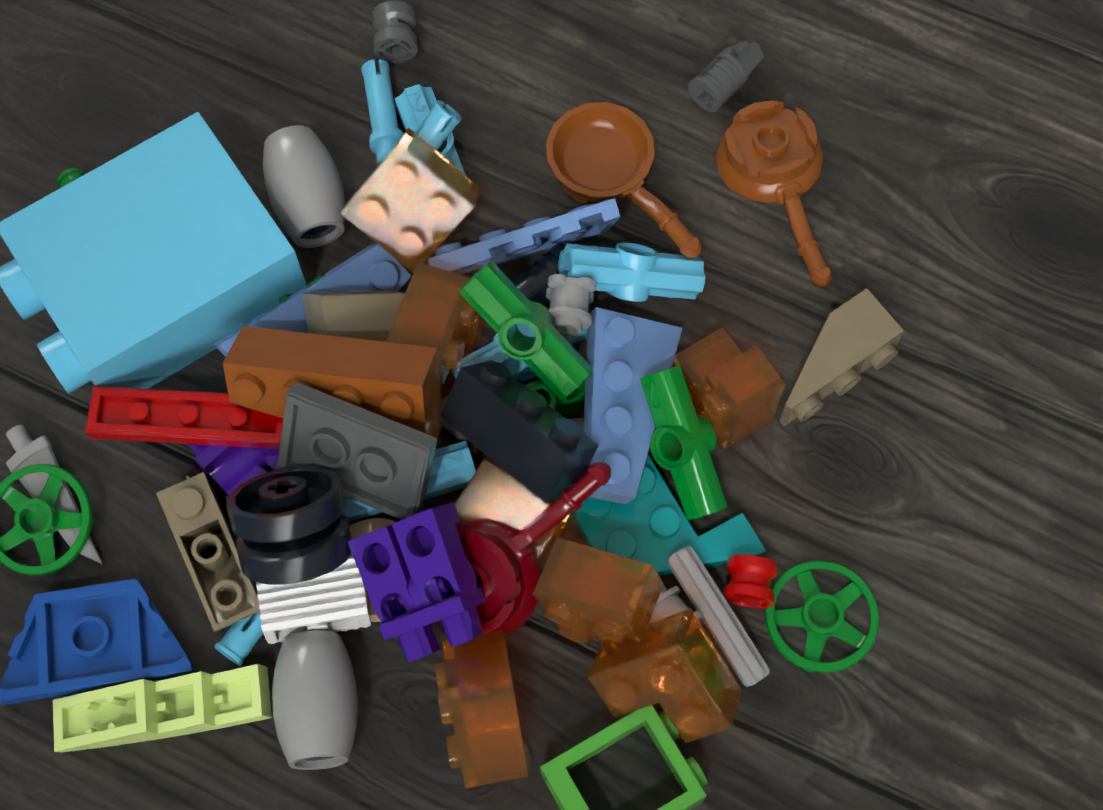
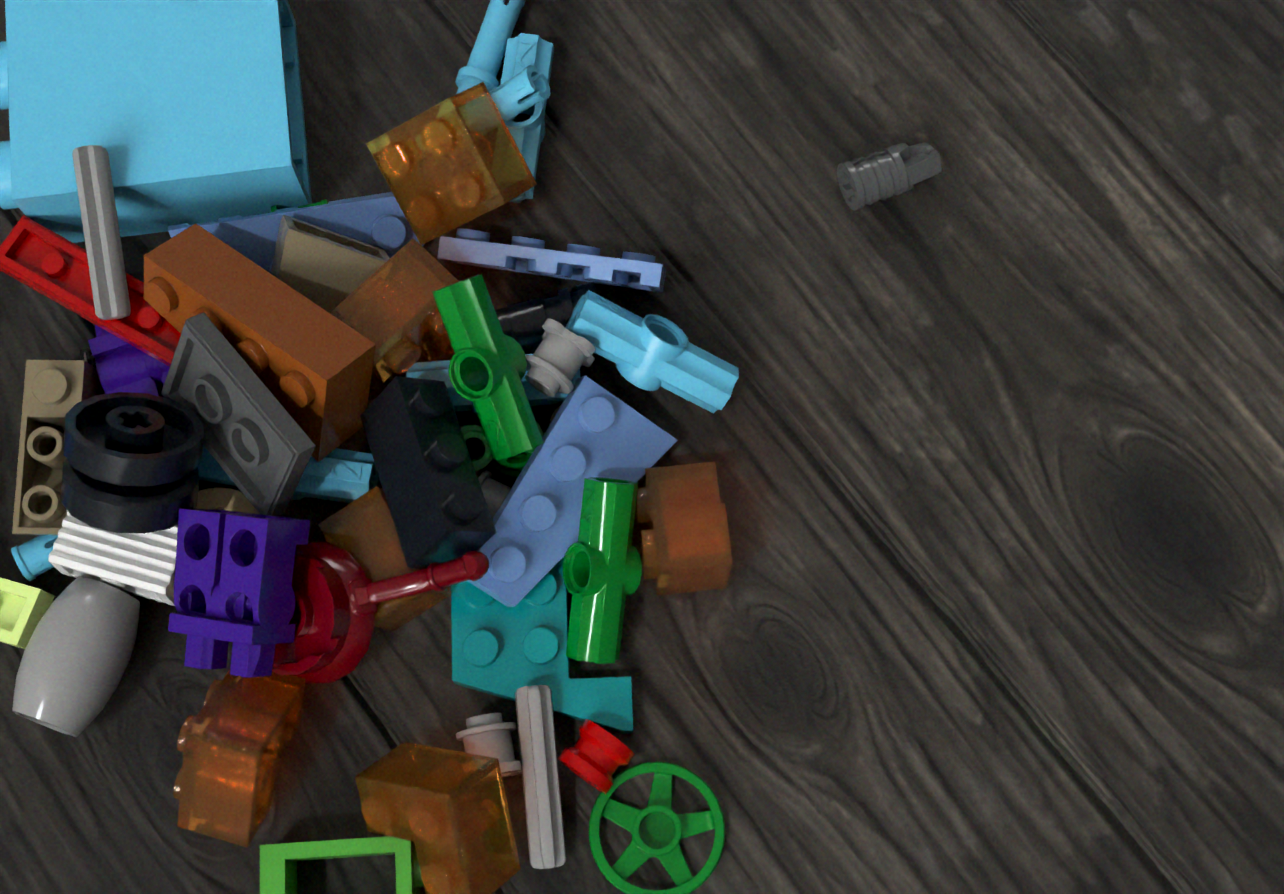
camera: 25 degrees right, 5 degrees up
light grey piece [263,125,346,248] -> none
clear orange brick [533,537,664,644] -> none
dark orange piece [546,102,702,258] -> none
dark orange piece [715,100,833,287] -> none
dark tan slope [779,288,904,427] -> none
none -> light grey axle [72,145,131,320]

